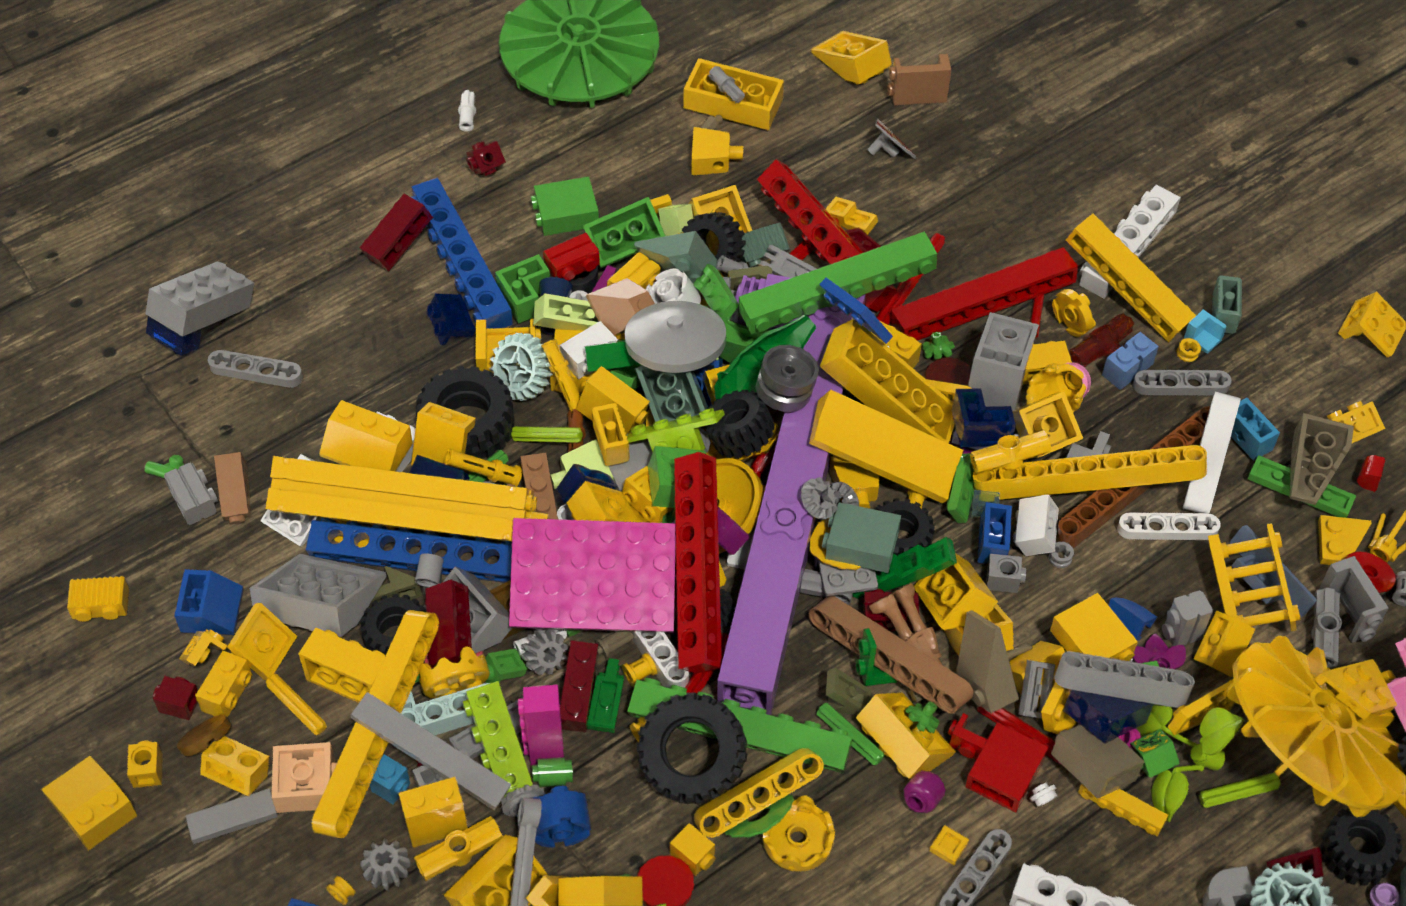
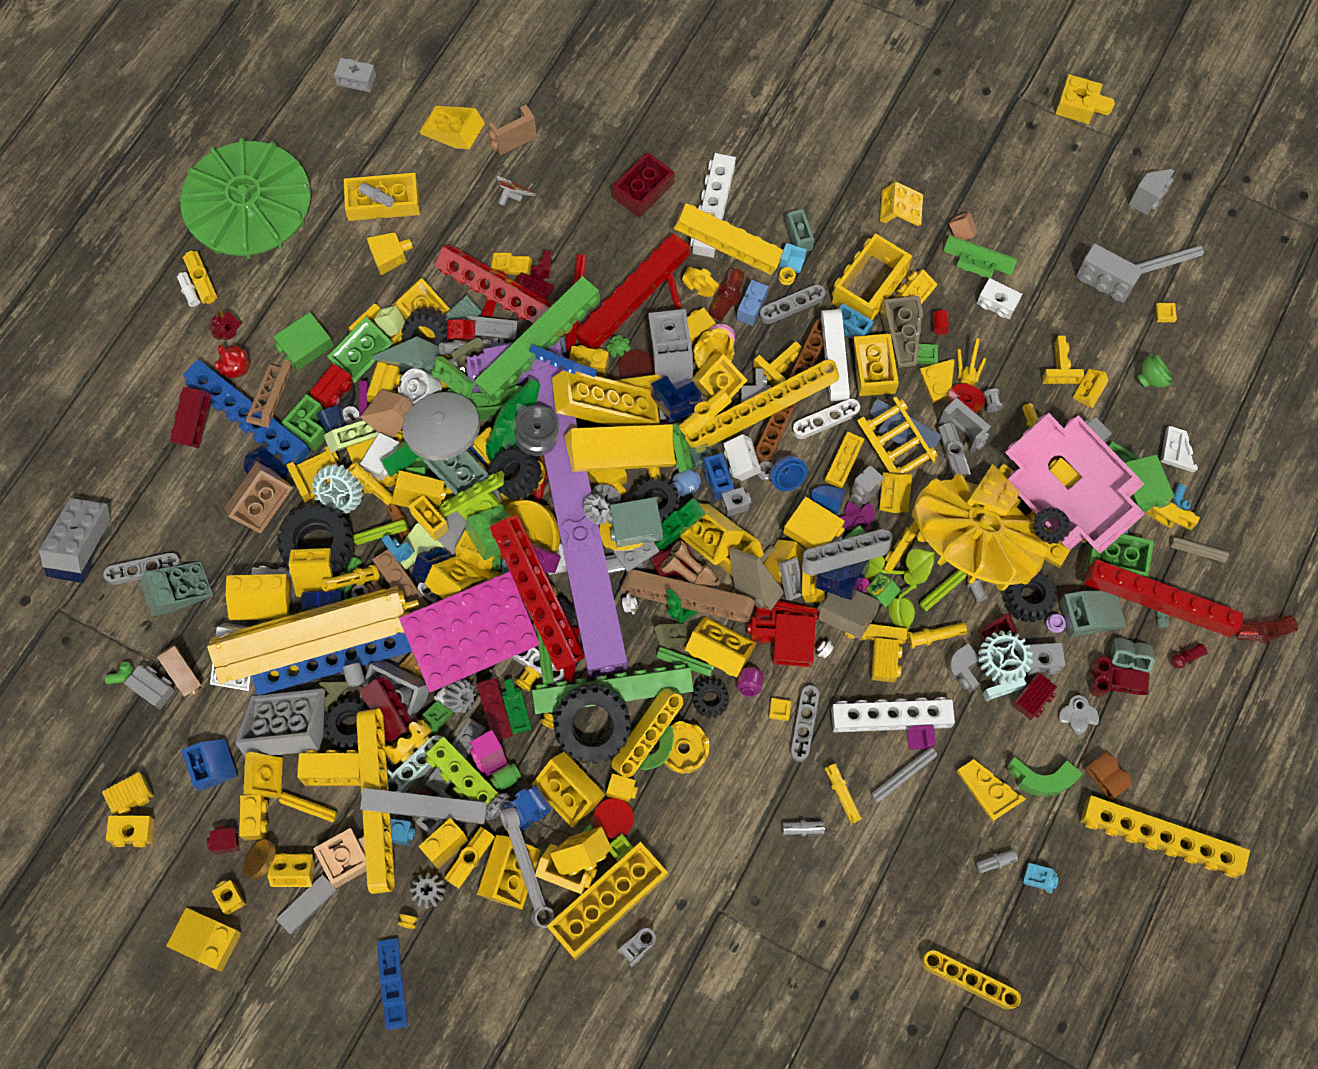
camera: 25 degrees left, 15 degrees up
yellow bracket [179,629,227,666] -> none
bright green plant [905,701,940,733] -> none
none -> yellow brick [106,816,155,847]
none -> sand green slope [140,562,213,616]
none -> yellow piece [183,251,217,304]
none -> red animal [215,345,249,378]
none -> medium nougat slope [224,462,293,534]
none -> medium nougat fence [246,360,292,428]
none -> dark azure bracket [382,535,415,563]
none -> red brick [447,319,475,341]
none -> dark red bracket [531,250,552,280]
none -> yellow slope [532,752,606,828]
none -> bright green axle [537,630,554,684]
none -> dark red brick [612,152,675,218]
none -> white plate [622,593,638,614]
none -> medium blue head [672,469,701,497]
none -> black tyre [693,680,729,718]
none -> yellow bracket [753,341,801,386]
none -> red brick [756,607,776,628]
none -> blue piece [770,456,807,491]
none -> yellow plate [825,431,865,489]
none -> yellow hose [832,233,912,320]
none -> yellow slope [854,334,899,396]
none -> yellow brick [871,638,902,682]
none -> yellow pin [907,622,967,649]
none -> light grey pin [967,578,988,603]

